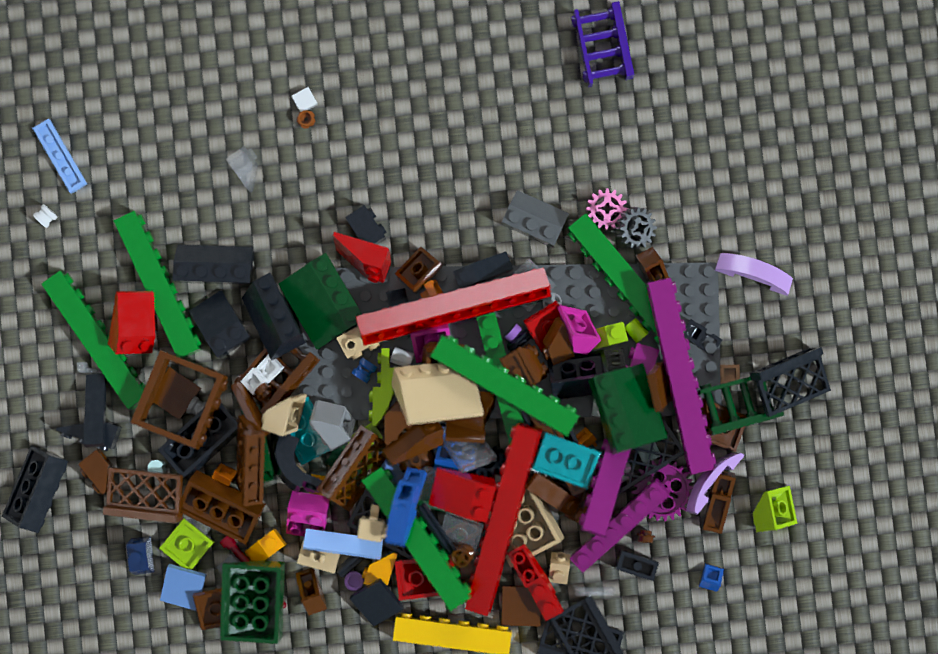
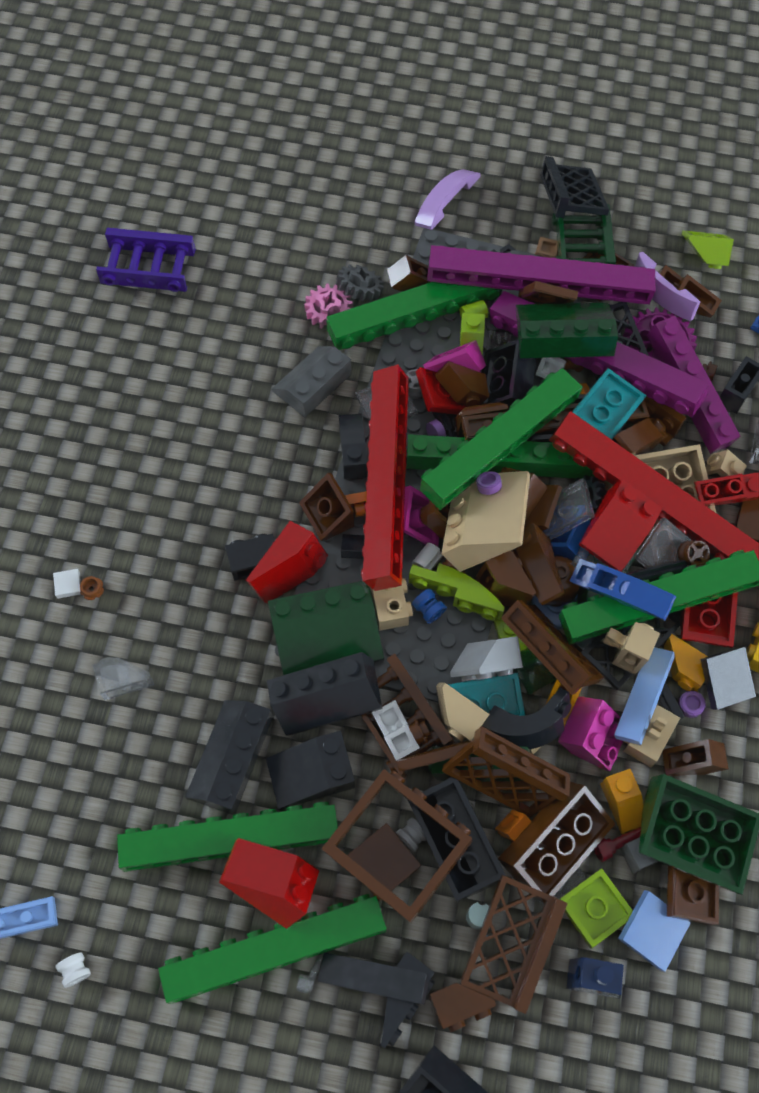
camera: 80 degrees left, 20 degrees down
none -> medium lavender tile [476,471,502,495]

